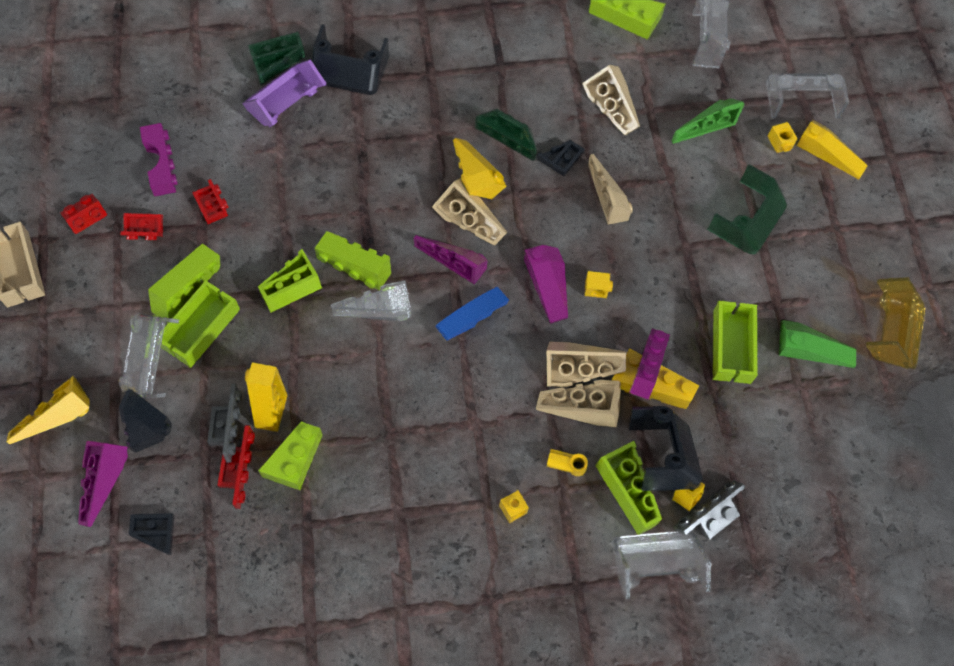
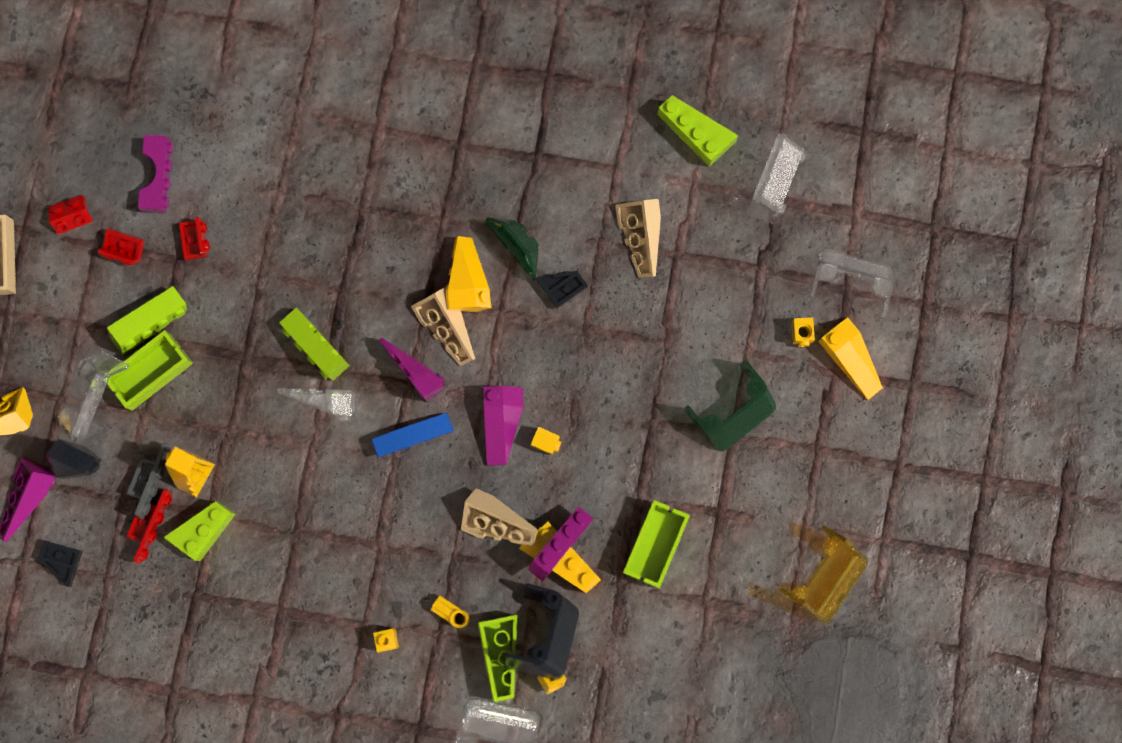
camera: 25 degrees right, 15 degrees up
medium lavender windscreen [242,60,327,127] -> none
clear green wedge [248,32,305,85] -> none
lime wedge [258,249,322,313] -> none
black windscreen [312,24,389,95] -> none
tan wedge [536,380,621,427] -> none
tan wedge [588,154,633,225] -> none
bright green wedge [672,98,744,144] -> none
bracket [673,480,745,539] -> none
bright green wedge [779,320,856,368] -> none

